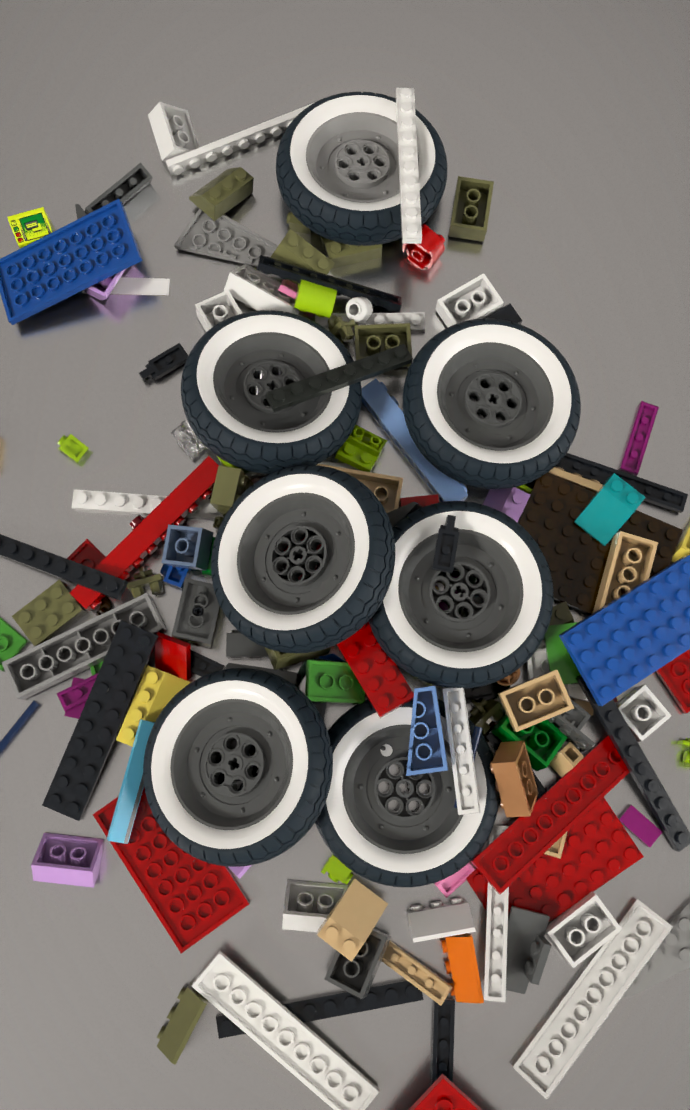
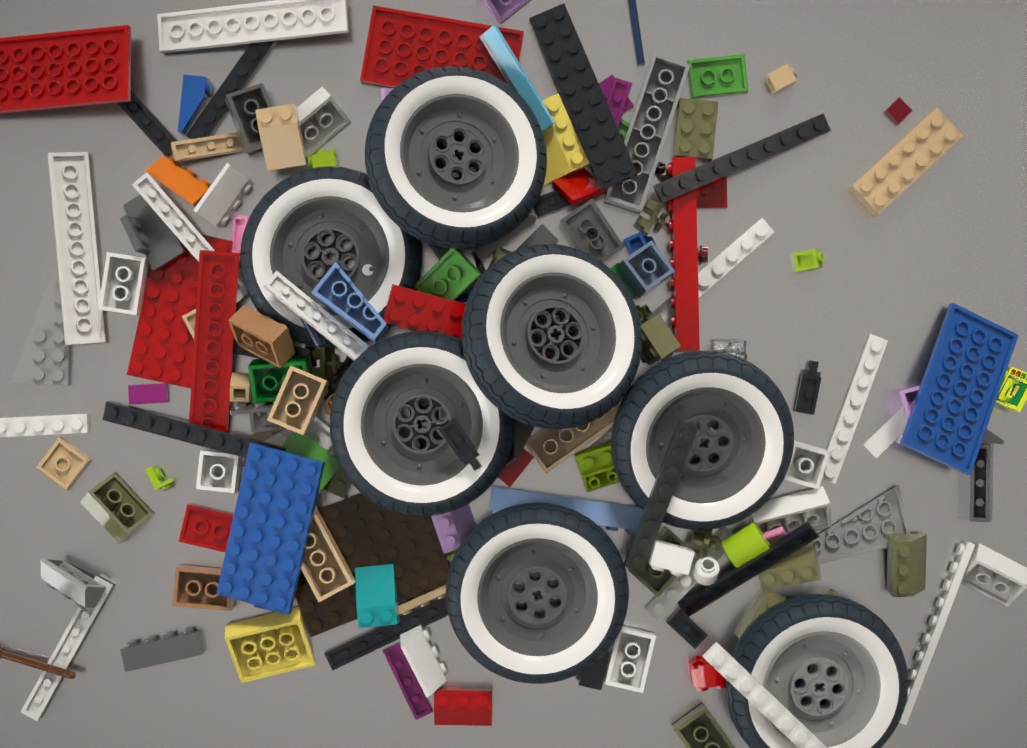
camera: 135 degrees right, 10 degrees up
none -> blue slope [178,75,212,135]
none -> white slope [400,625,448,698]
none -> red slope [434,686,493,726]
none -> white brick [648,539,695,577]
none -> black plate [667,608,708,649]
none -> white plate [822,334,888,484]

